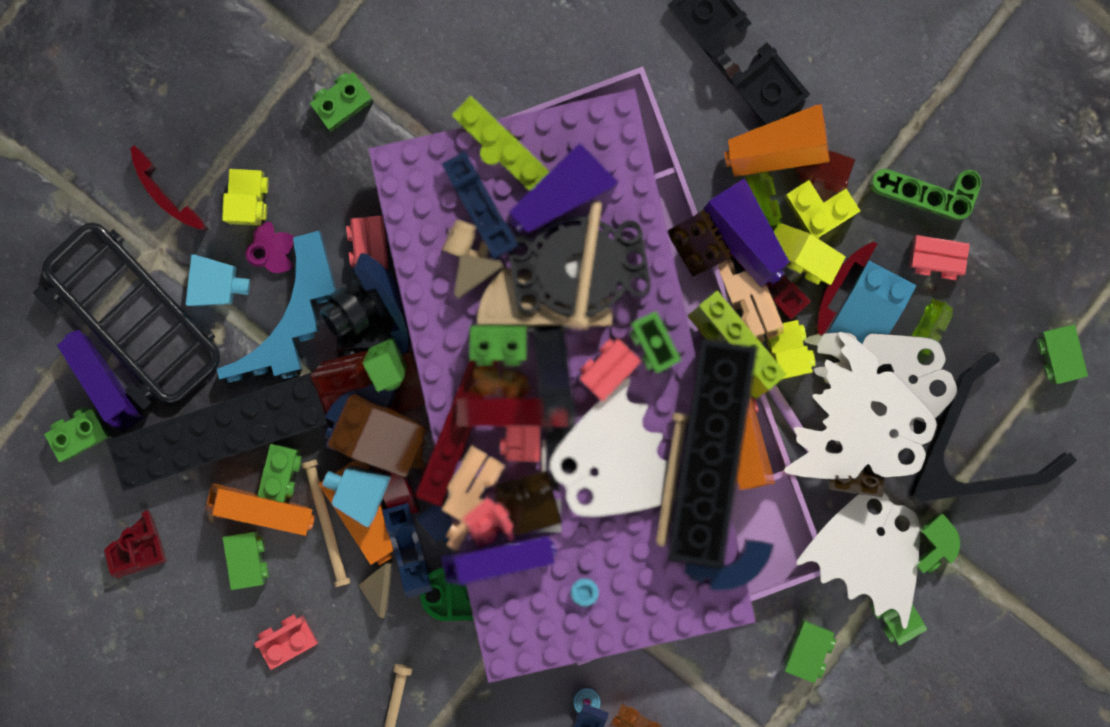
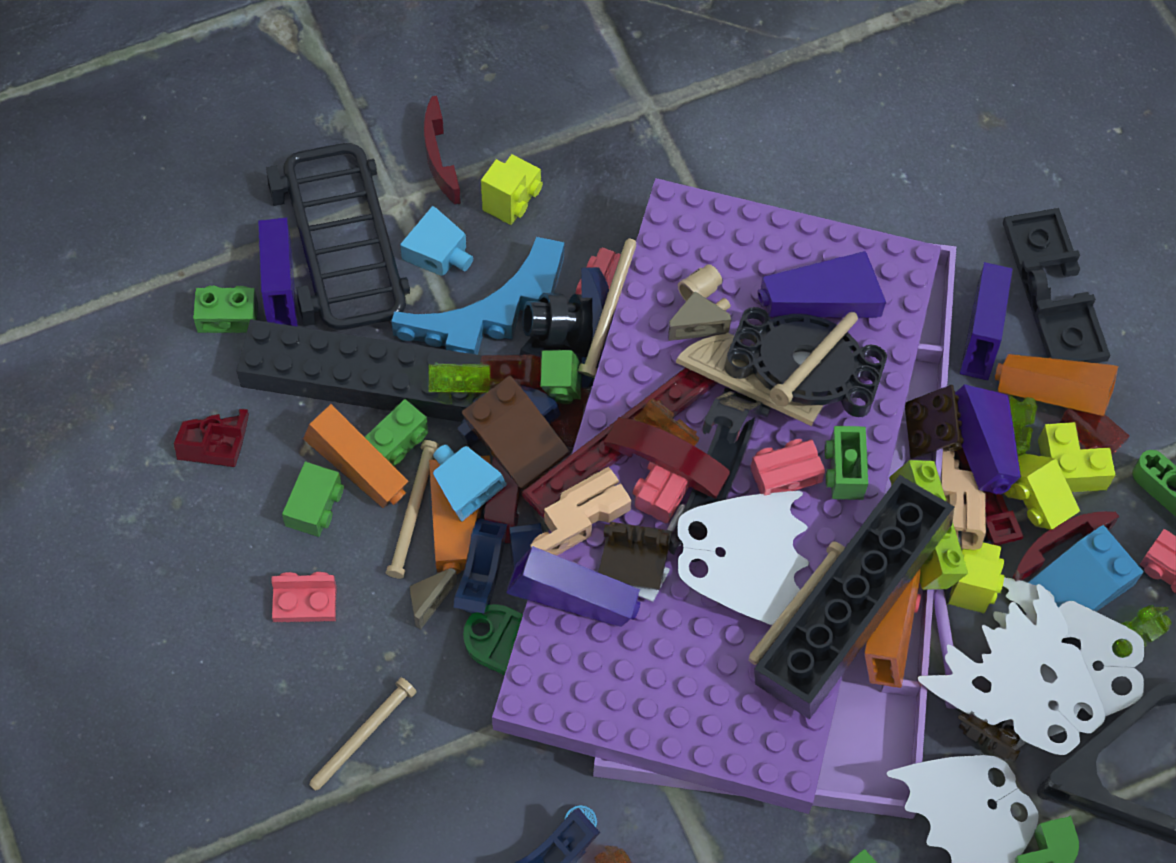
camera: 25 degrees right, 25 degrees down
magenta plate [245,221,295,273] -> none
bright green brick [310,72,374,132] -> none
dark blue slope [441,151,518,259] -> none
lime hinge [452,95,550,191] -> none
coral bracket [462,498,515,549] -> none
bright green brick [470,326,527,366] -> none
medium azure tile [571,578,599,606] -> none
dark blue arch [683,538,774,591] -> none
none -> clear neon green hinge [429,362,490,392]
none -> tan bar [578,238,636,378]
none -> dark purple slope [960,262,1013,380]

